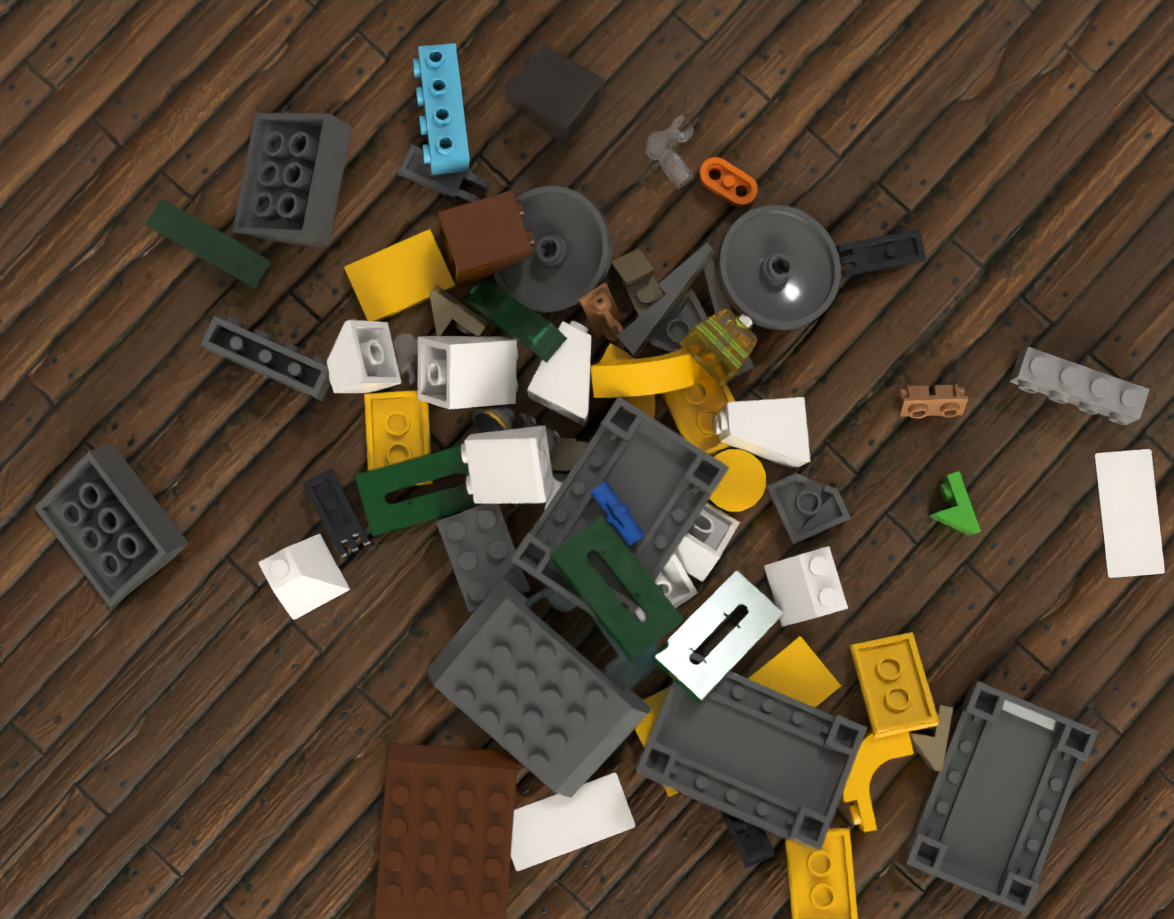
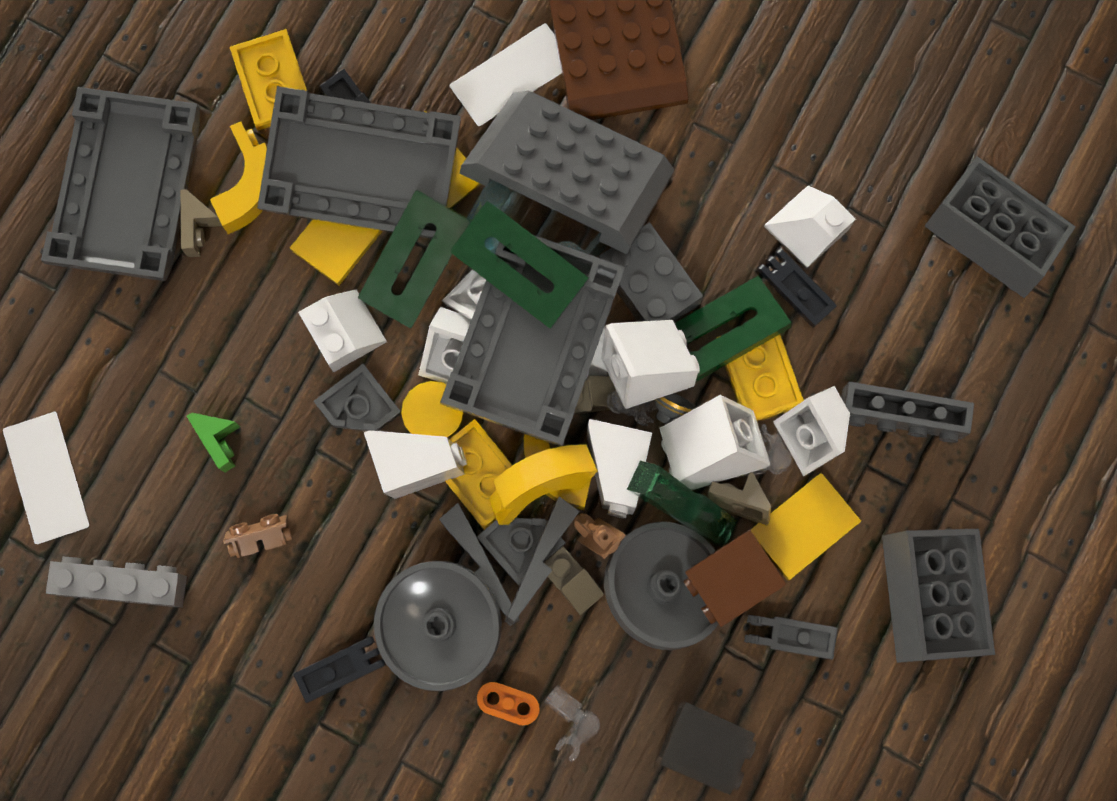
camera: 165 degrees right, 5 degrees down
clear green slope [145,198,271,290] -> none
medium azure brick [413,43,470,175] -> none
blue pin [590,481,646,547] -> none
clear yellow torso [679,308,758,387] -> none
yellow tile [850,632,939,738] -> none

